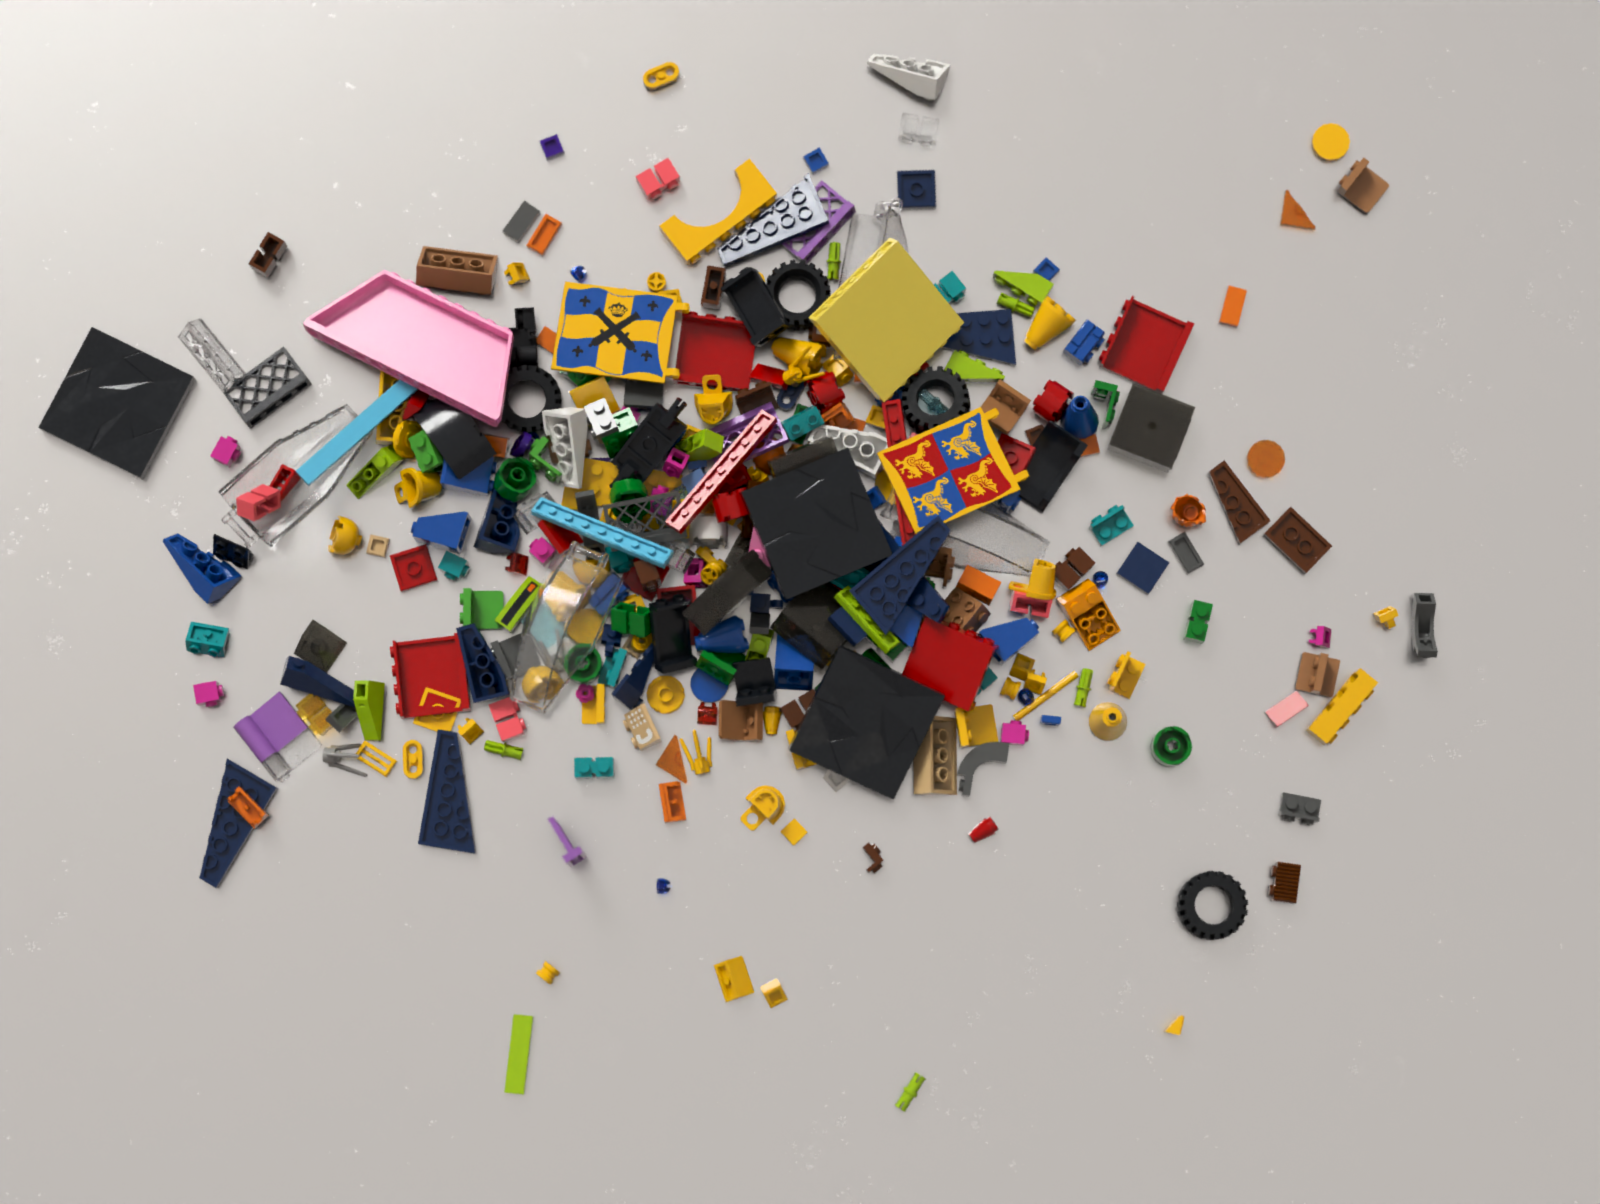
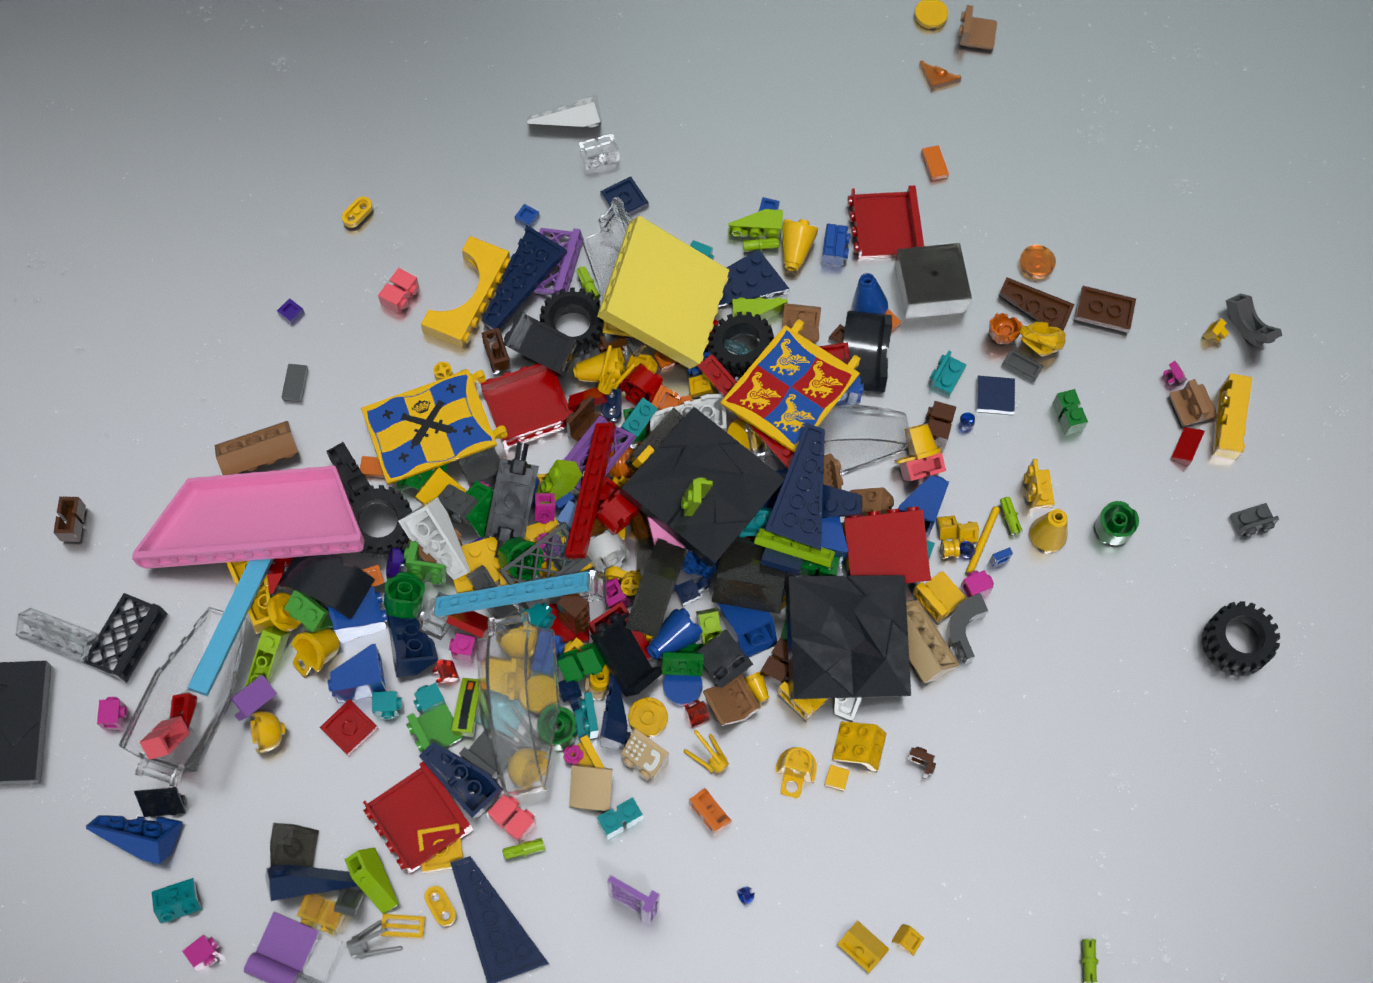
camera: 30 degrees left, 15 degrees down
tan tile [366,534,390,558] -> none
yellow tile [458,718,484,744] -> none
yellow tile [504,262,530,285] -> none
orange tile [526,214,562,256] -> none
clear blue hinge [570,265,587,282] -> none
clear orange tile [656,735,687,784] -> none
yellow container [694,375,733,424] -> none
dark grey tile [749,612,770,635] -> none
orange hinge [955,564,1001,605] -> none
red cone [969,817,999,843] -> none
red brick [1033,380,1074,423] -> none
yellow wheel [1052,619,1076,643] -> none
light orange slope [1056,579,1121,651] -> none
green bracket [1091,380,1120,428] -> none
yellow slope [1164,1015,1185,1035] -> none
reddish brown brick [1268,862,1301,904] -> none
none -> medium lavender panel [231,675,277,721]
none -> teal brick [413,682,446,714]
none -> tan slope [569,765,613,811]
none -> yellow tile [632,445,654,468]
none -> lime bracket [681,478,713,516]
none -> yellow bracket [832,721,887,771]
none -> yellow helmet [1019,322,1066,357]

